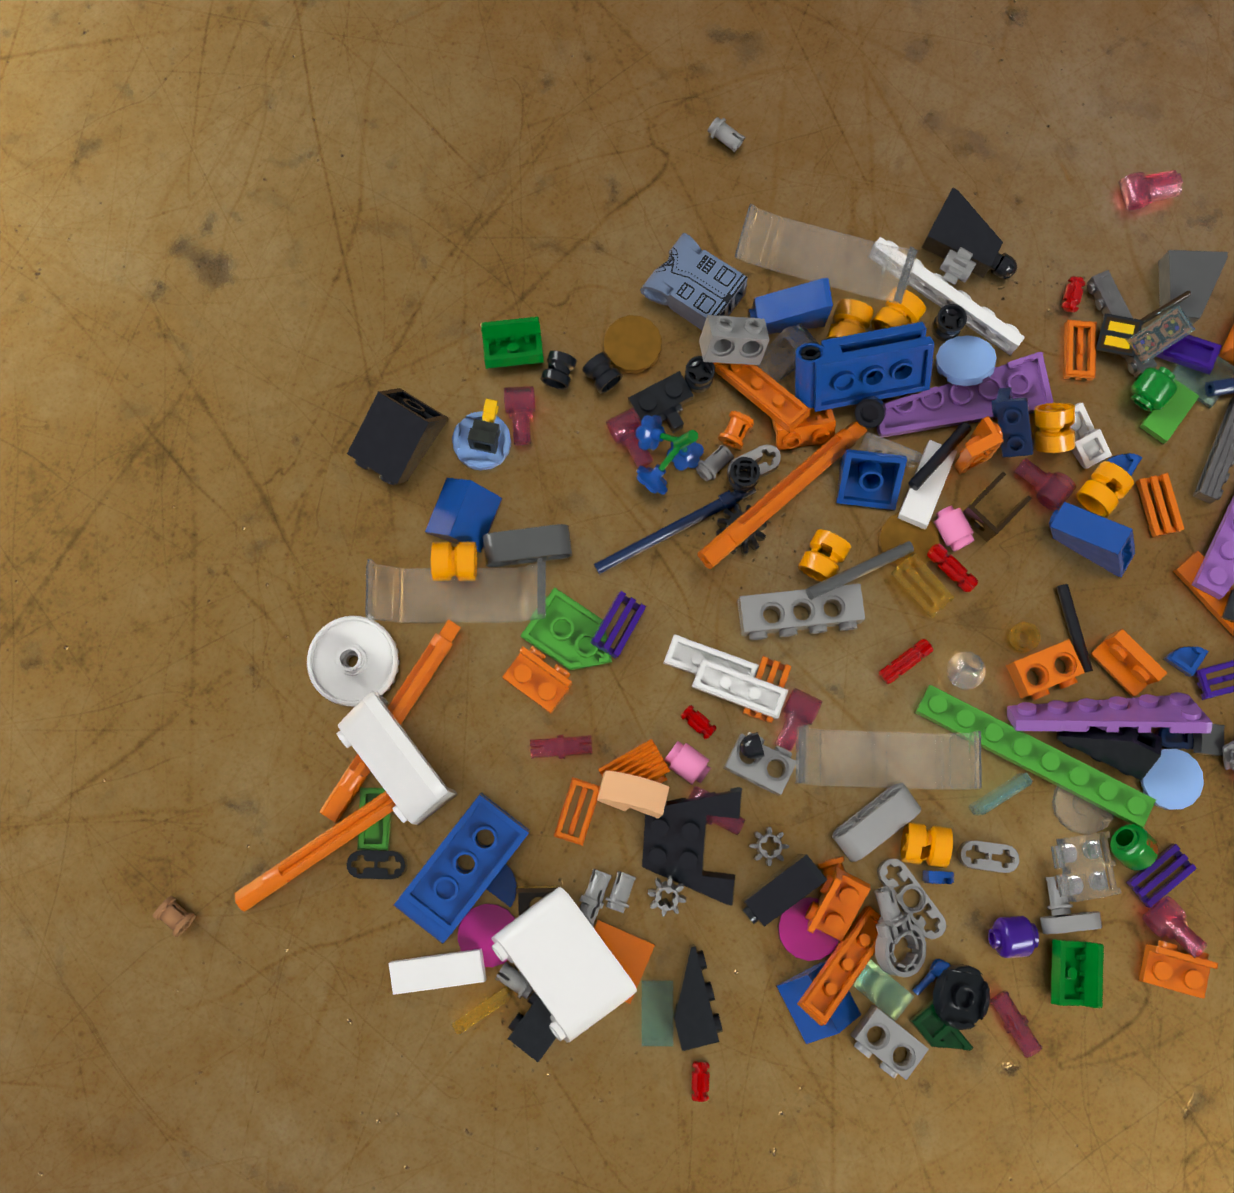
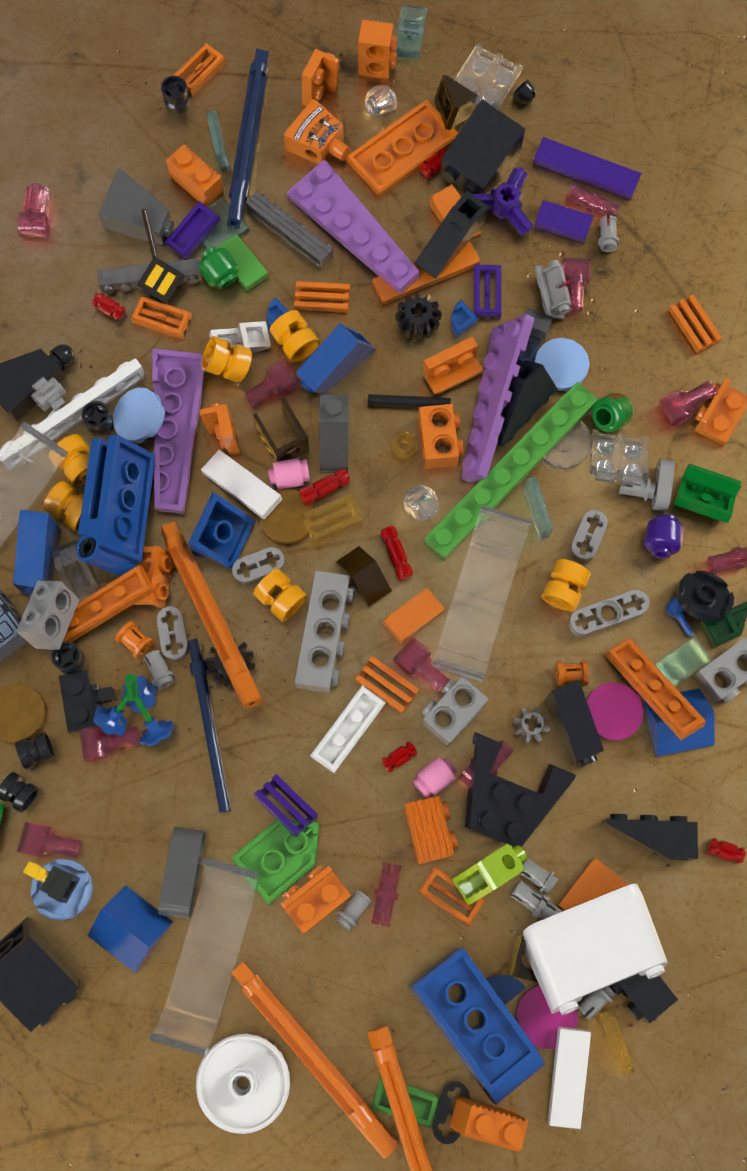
camera: 75 degrees left, 5 degrees down
white windscreen [336,691,458,825] -> none
light orange wheel [431,542,477,581] -> none
light nougat slope [597,770,670,818] -> none
clear light blue tile [642,980,673,1046] -> none
light grey gear [648,875,686,917] -> none
white tile [692,658,789,719] -> none
black wheel [728,457,760,494] -> none
black hinge [740,732,764,759] -> none
orange bracket [805,867,871,942] -> none
dark grey bar [806,541,914,600] -> none
light grey beam [832,783,921,862] -> none
black tile [855,396,886,428] -> none
clear slope [858,432,923,467] -> none
light grey pin [874,886,926,977] -> none
black bar [908,422,972,491] -> none
blue tile [922,870,954,884] -> none
dark blue bracket [992,387,1034,458] -> none
clear light blue tile [1126,305,1196,364] -> none
dark purple tile [1126,844,1197,908] -> none
none -> light grey beam [232,547,285,586]
none -> dark grey slope [319,394,350,472]
none -> light grey pin [335,890,372,931]
none -> dark brown slope [336,546,392,607]
none -> orange slope [383,588,445,645]
none -> black gear [395,292,442,340]
none -> orange brick [450,1096,528,1152]
none -> lime torso [452,844,527,905]

